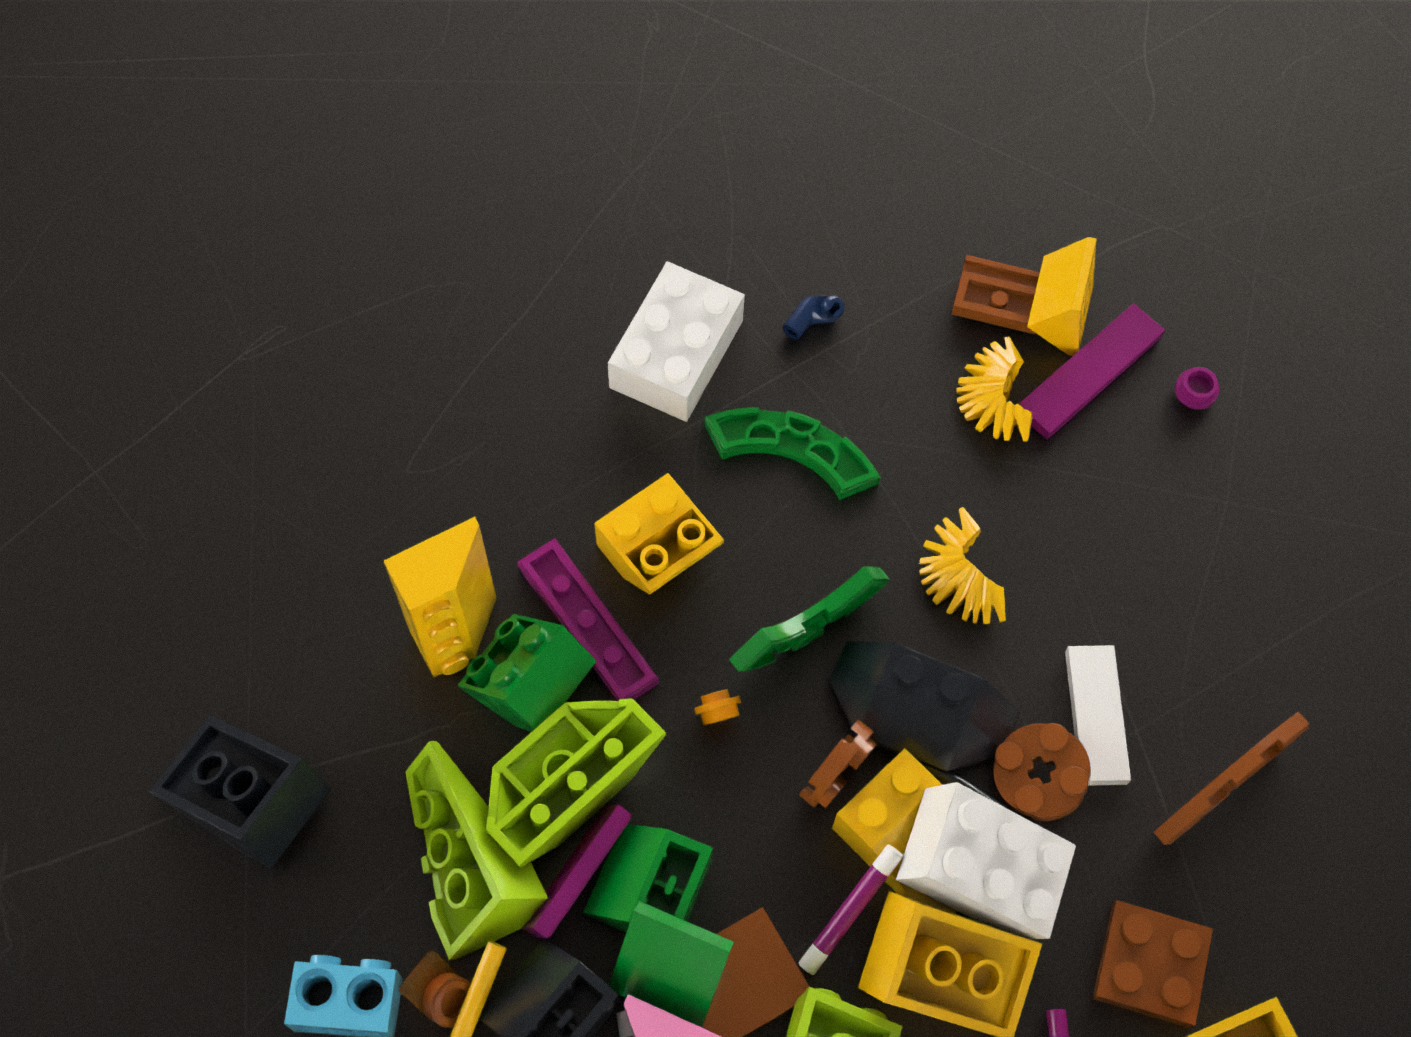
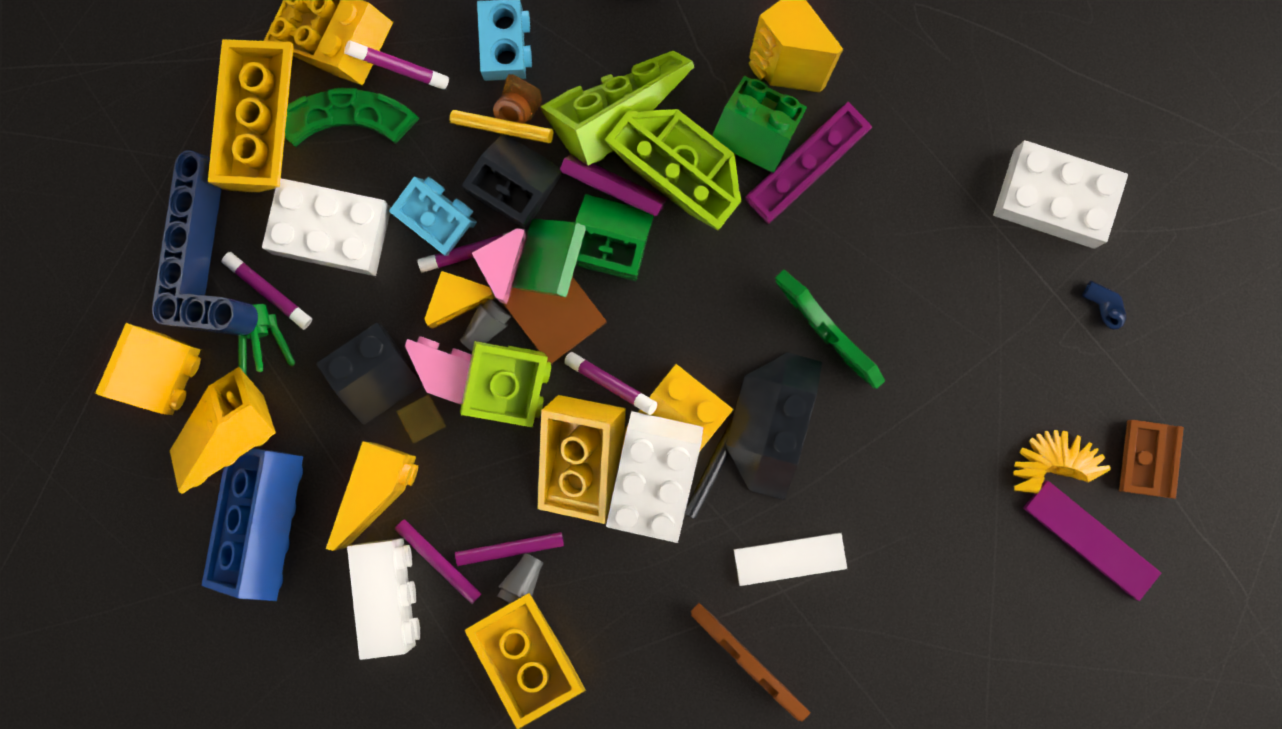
camera: 85 degrees right, 20 degrees up
yellow slope [594,473,724,595] -> none
light orange plate [694,689,741,725] -> none
green tile [704,407,881,500] -> none
dark orange plate [799,719,877,808] -> none
yellow hair [919,507,1006,624] -> none
dark orange plate [993,723,1091,821] -> none
yellow slope [1027,237,1097,356] -> none
dark orange plate [1092,900,1213,1028] -> none
magenta plate [1175,367,1220,410] -> none

